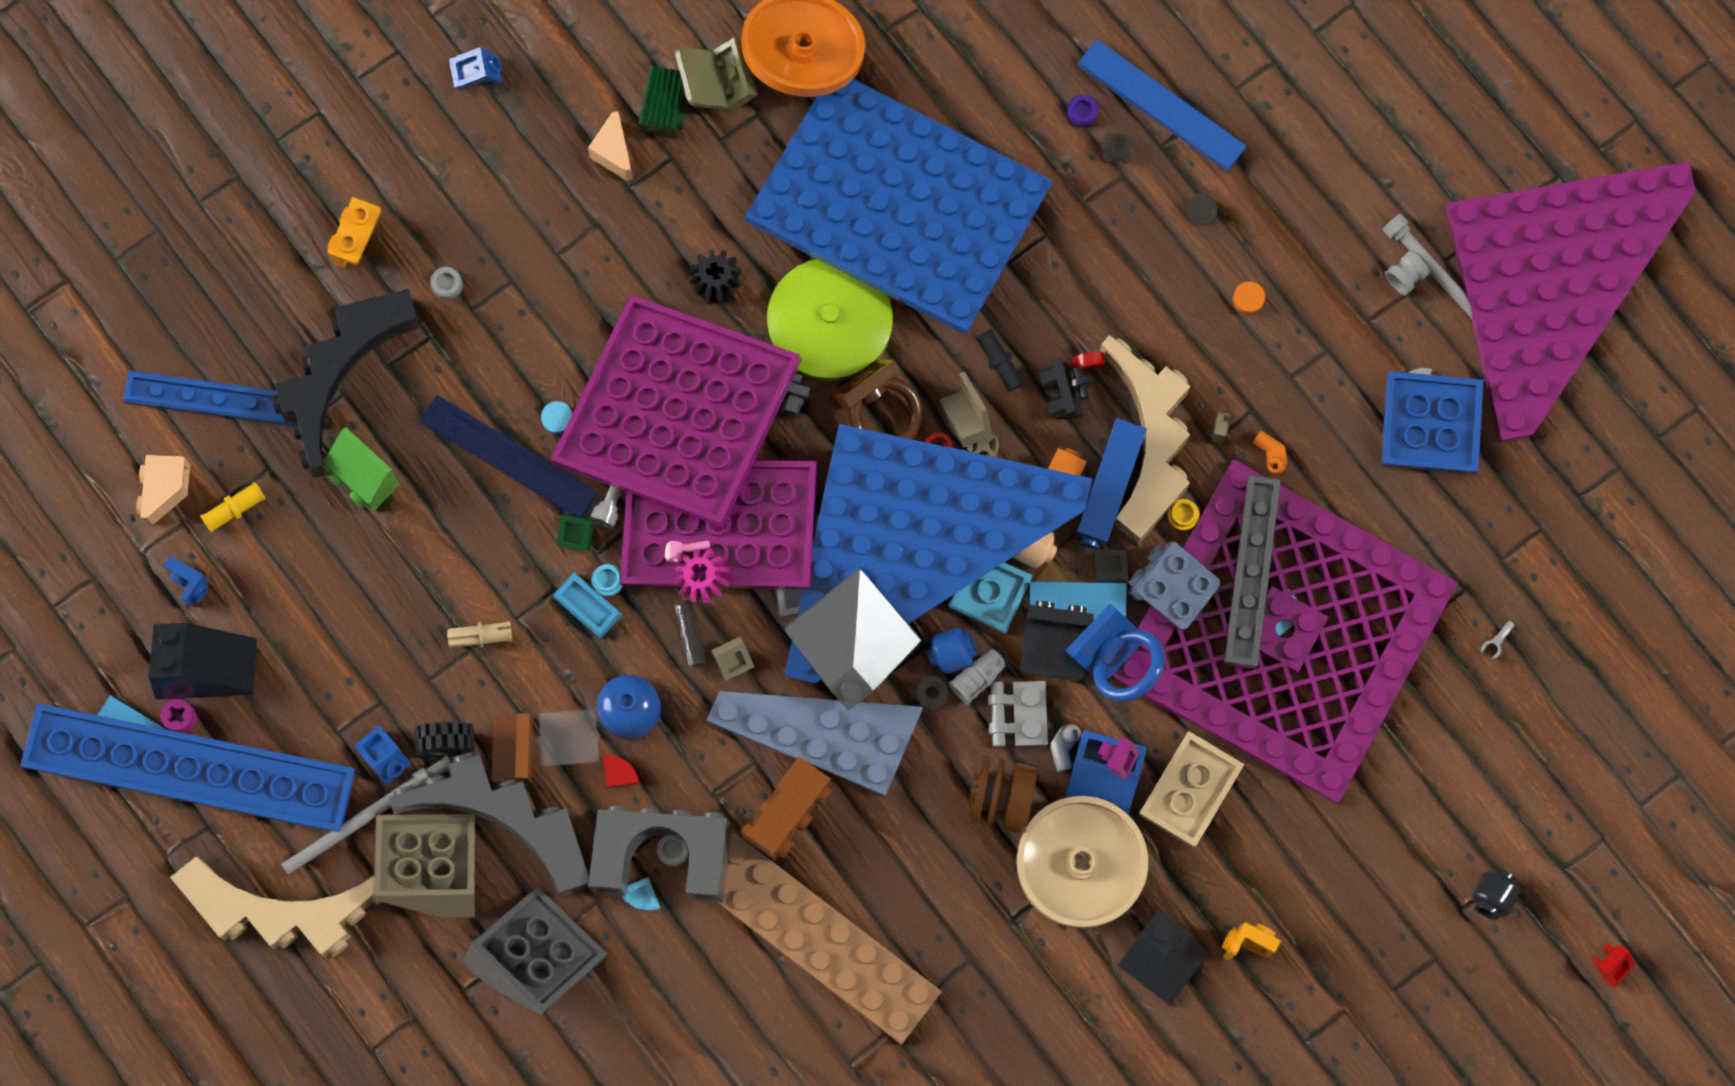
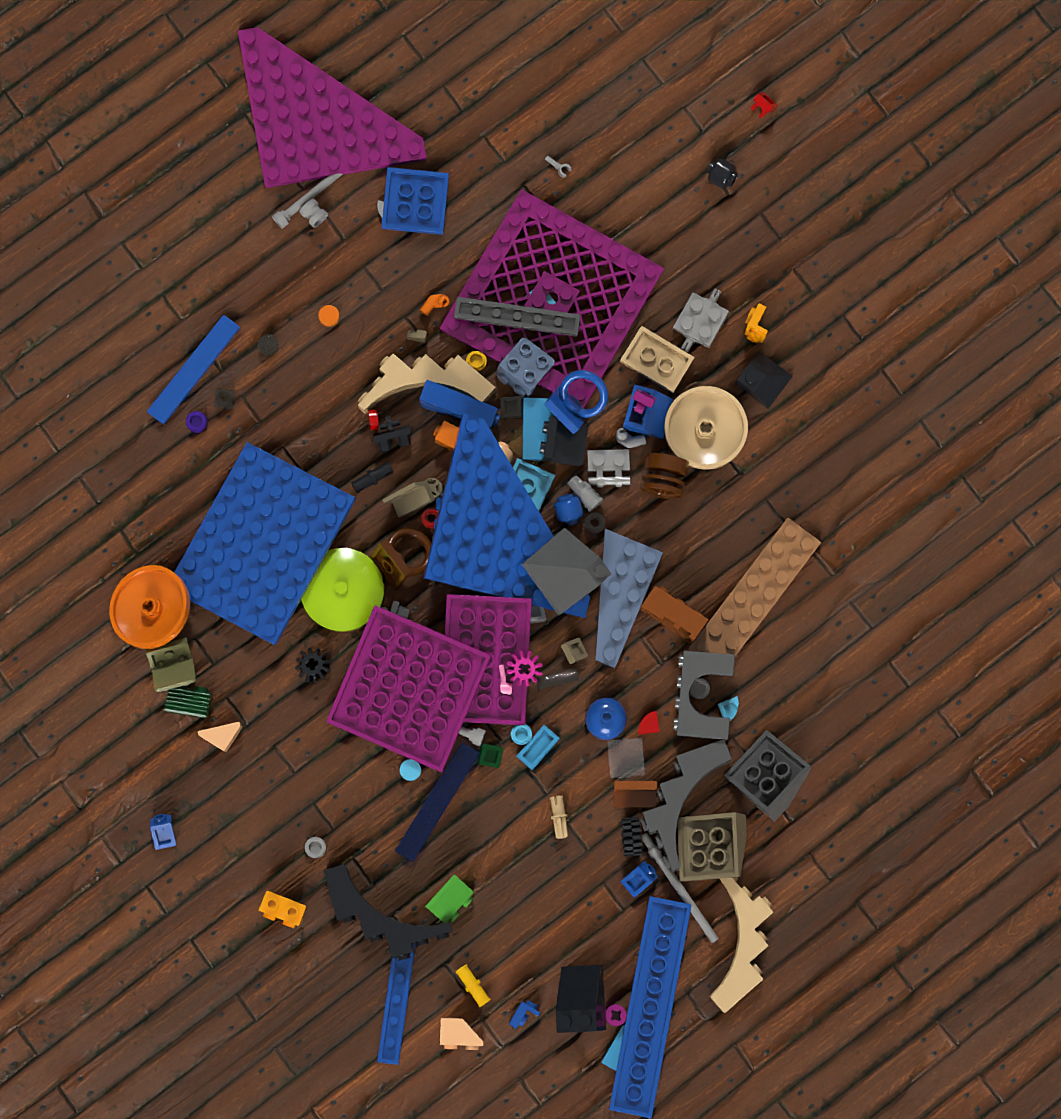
camera: 90 degrees left, 5 degrees up
none -> light grey plate [673,288,729,353]

